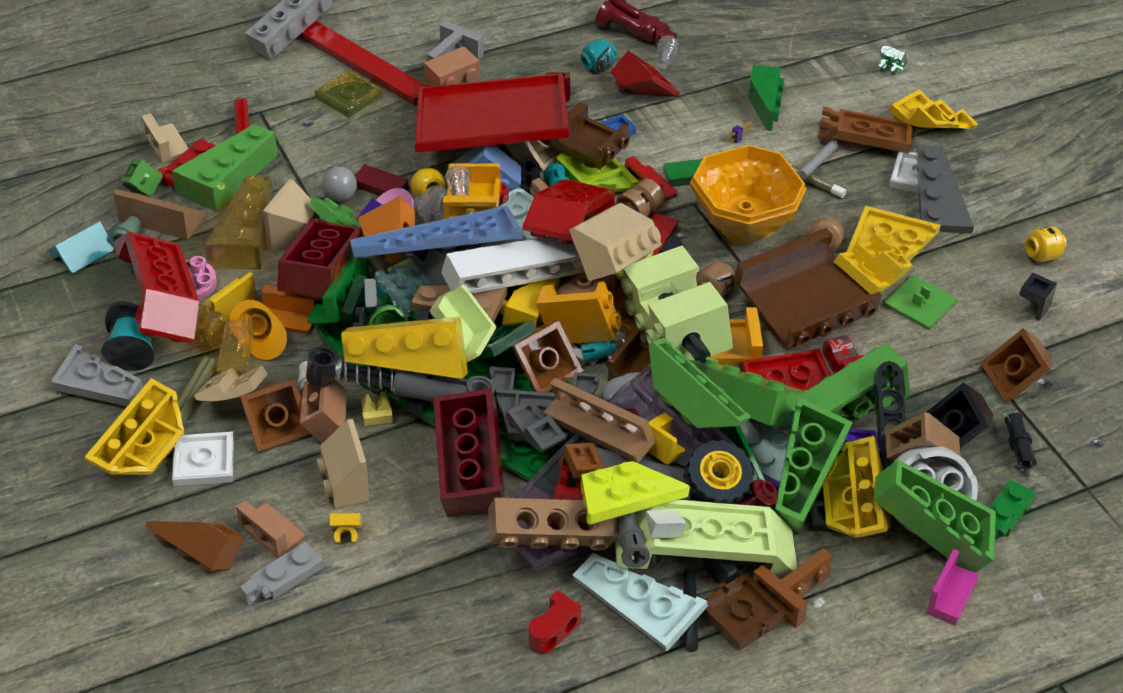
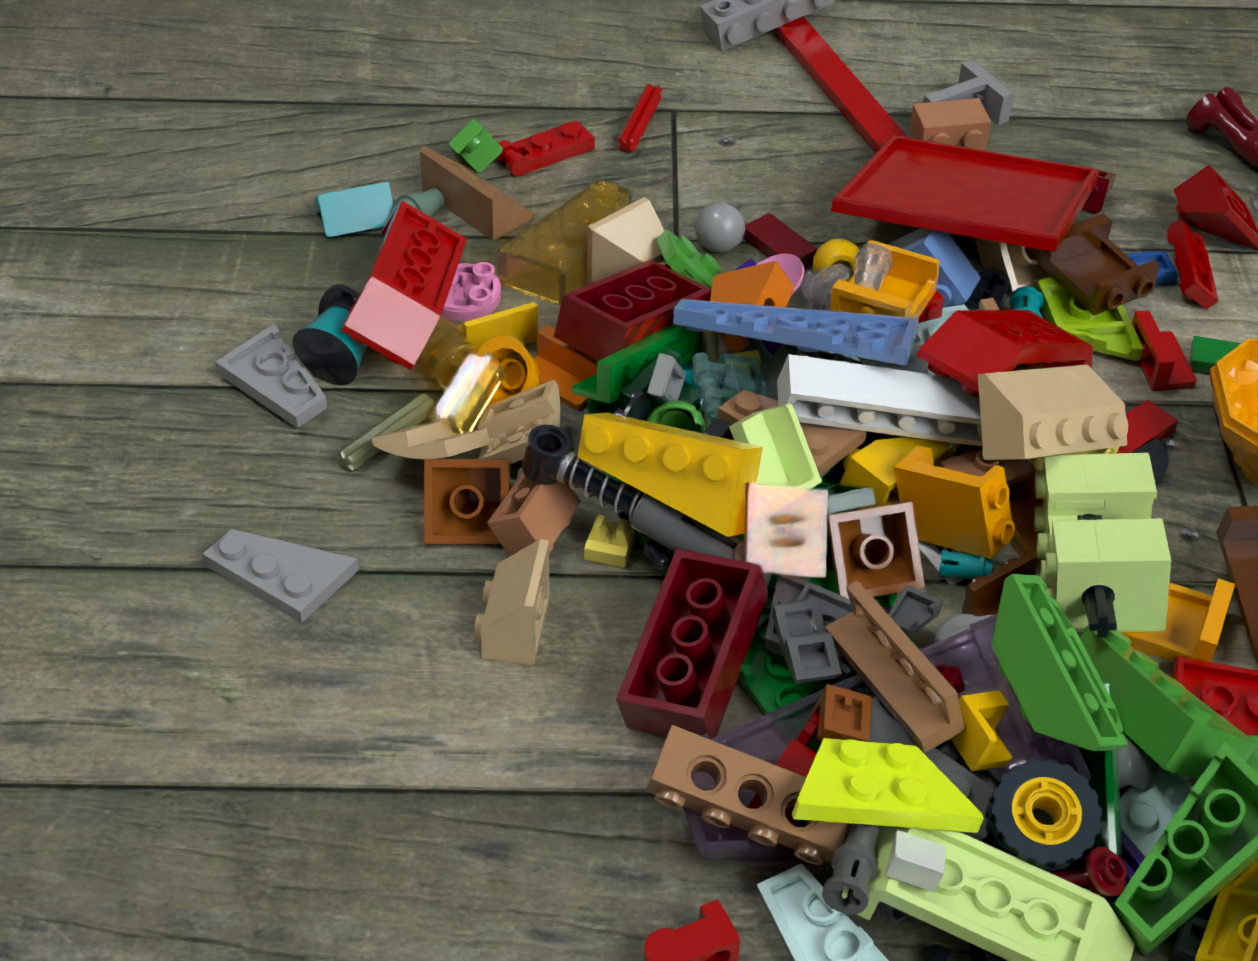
camera: 25 degrees right, 0 degrees up
yellow wedge [84,378,184,475] -> none
tan panel [141,113,188,163] -> none
dark orange slope [145,521,245,572] -> none
bright green wedge [172,124,278,212] -> none
white tile [172,432,234,486] -> none
nougat panel [236,500,305,558] -> none
light grey hinge [240,542,324,606] -> none
clear yellow tile [314,70,383,118] -> none
yellow tile [330,513,362,544] -> none
teal head [580,38,617,73] -> none
medium nougat wheel [616,178,665,217] -> none
medium nougat head [696,262,736,298] -> none
none -> light grey wing [202,529,359,623]
none -> tan slope [478,379,560,464]
none -> clear orange piece [743,483,828,578]
none -> red hinge [1166,219,1218,310]

